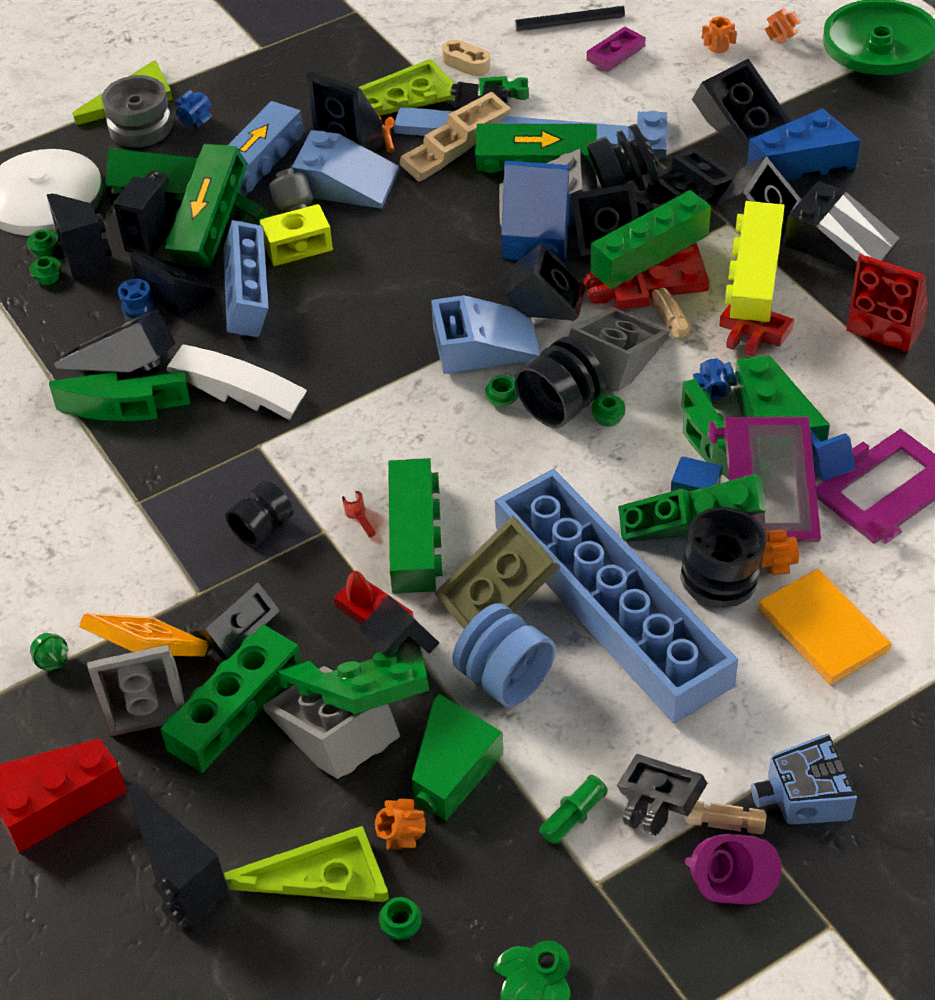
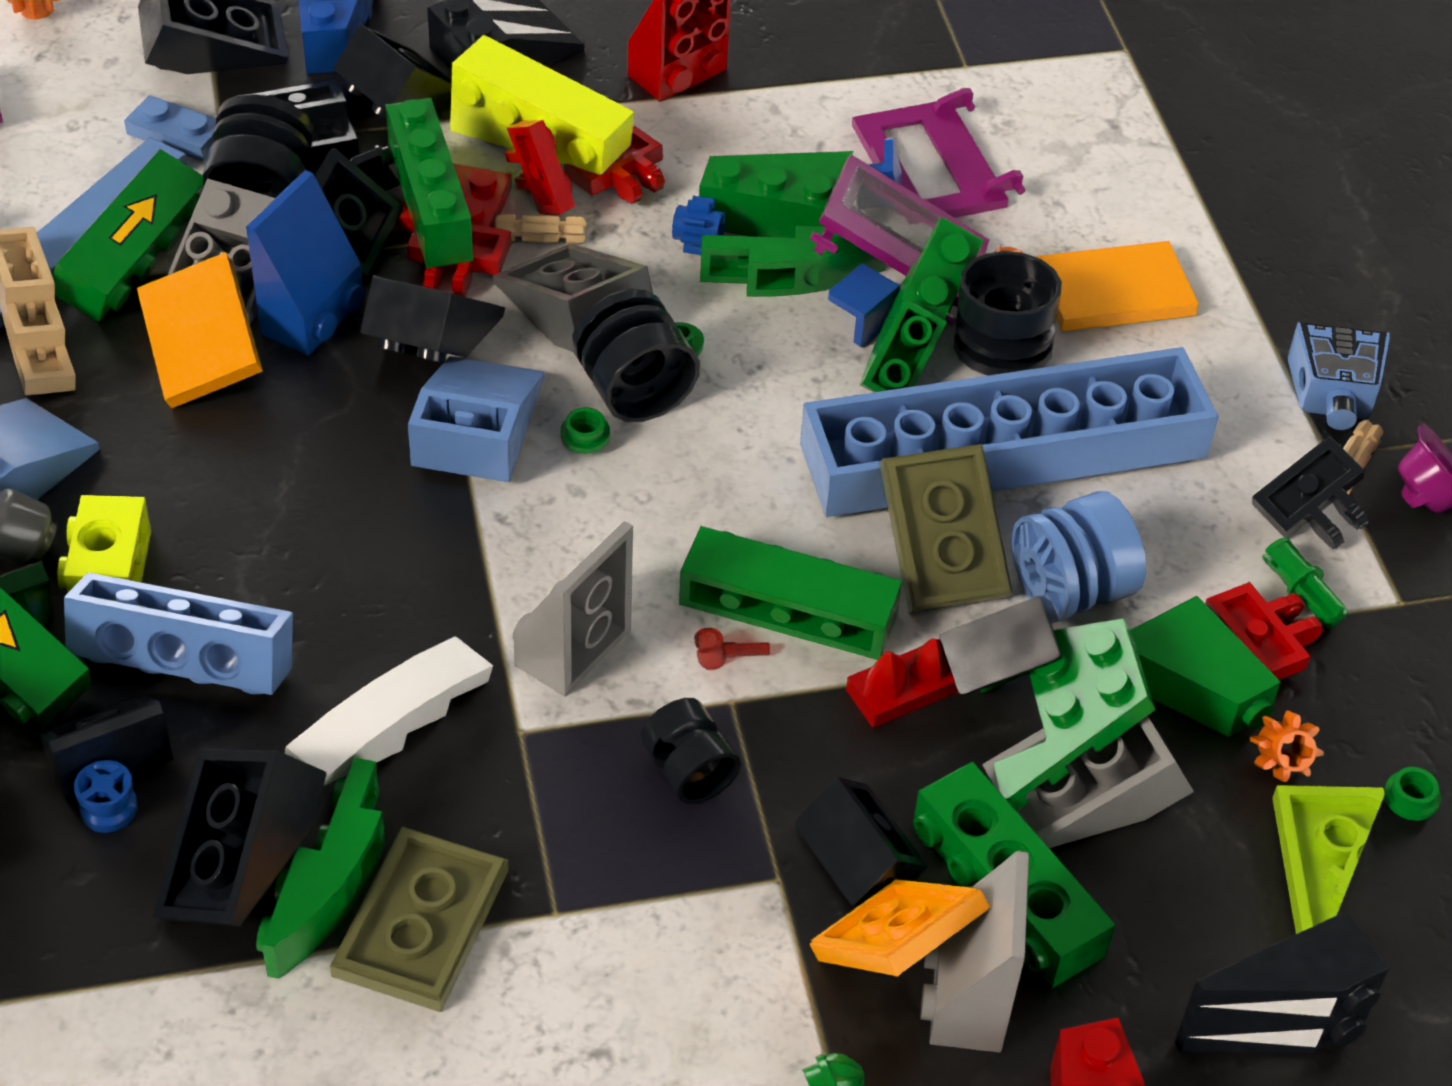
camera: 75 degrees left, 0 degrees up
none -> light orange tile [137,252,263,409]
none -> olive tile [330,827,509,1012]
none -> red hinge [504,120,576,214]
none -> light grey slope [513,521,633,697]
none -> red hinge [1205,582,1324,680]

